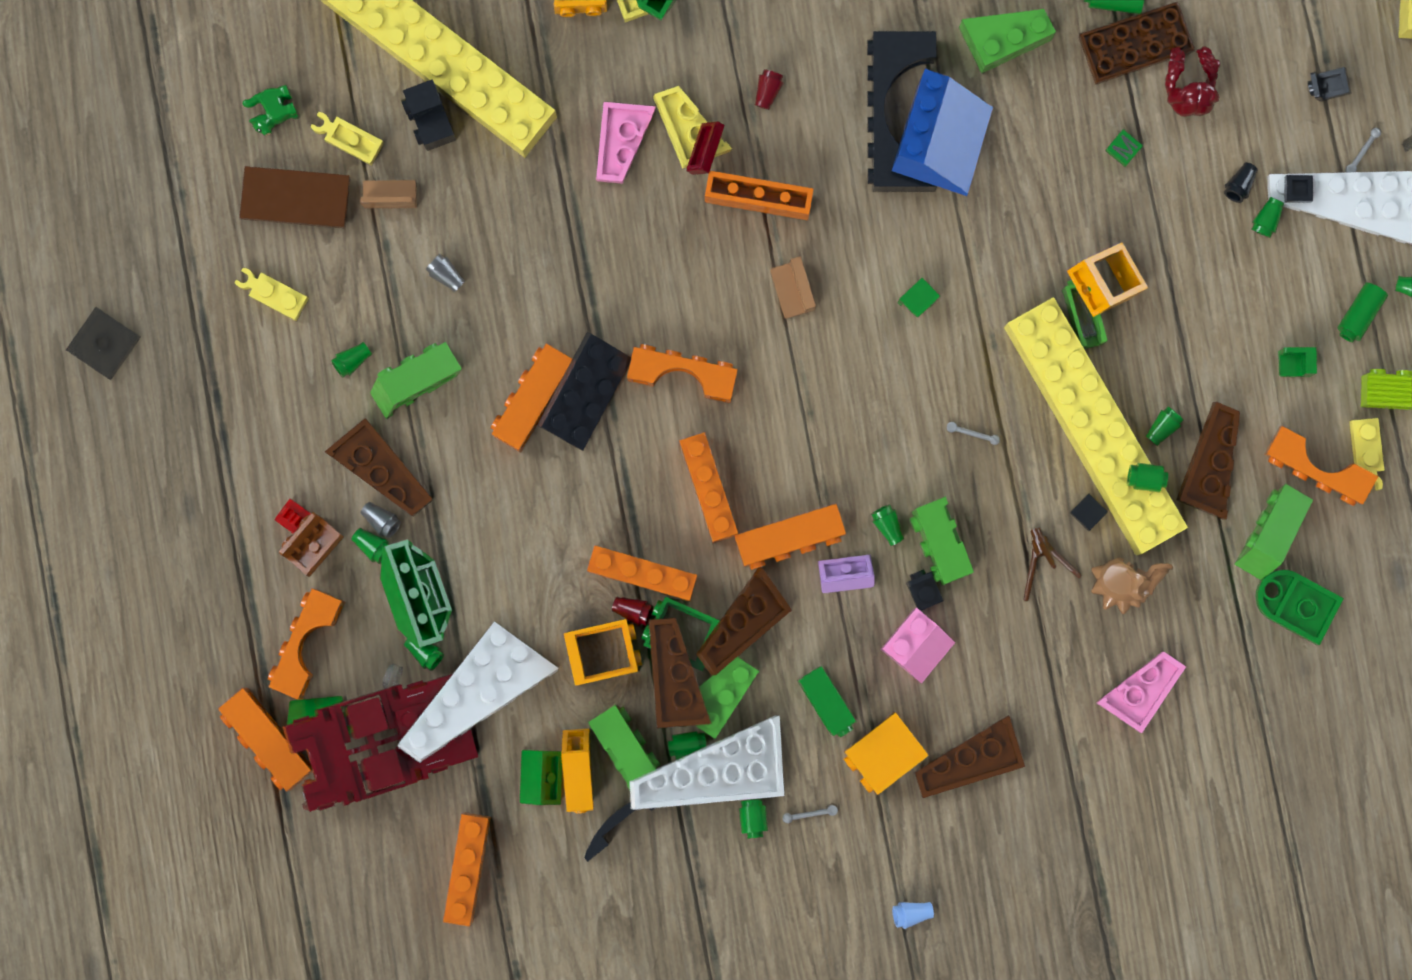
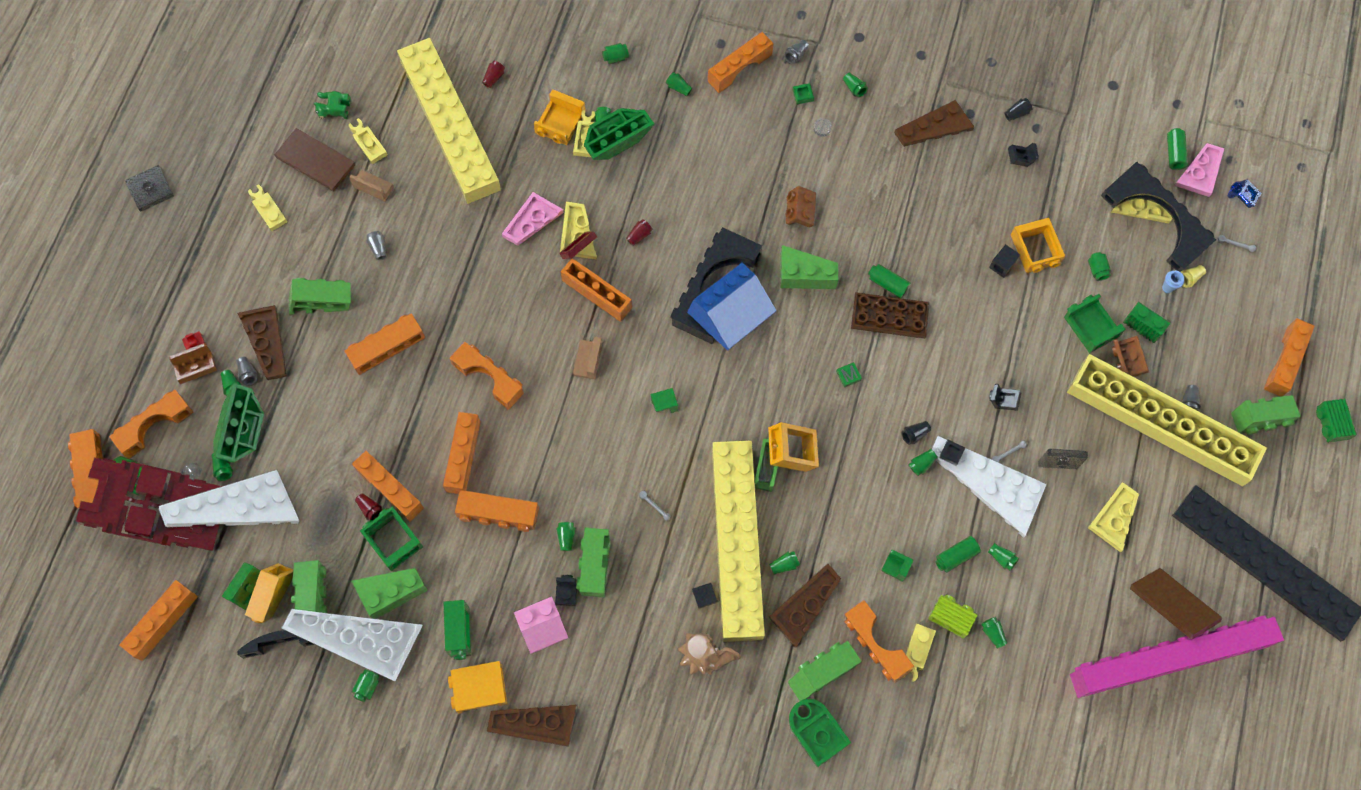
camera: 25 degrees right, 15 degrees down
green cone [331,342,372,378] -> none
black brick [401,79,456,151] -> none
black plate [537,332,631,451] -> none
light orange window [564,619,642,686] -> none
reddish brown wing [649,618,711,729] -> none
green brick [668,731,707,760] -> none
reddish brown wing [696,568,792,675] -> none
light grey hinge [782,805,838,823] -> none
lavender slope [818,555,874,593] -> none
reddish brown plant [1023,528,1082,601] -> none
bright pink wing [1096,652,1186,733] -> none
green brick [1127,463,1168,493] -> none
dark red hair [1165,46,1220,117] -> none

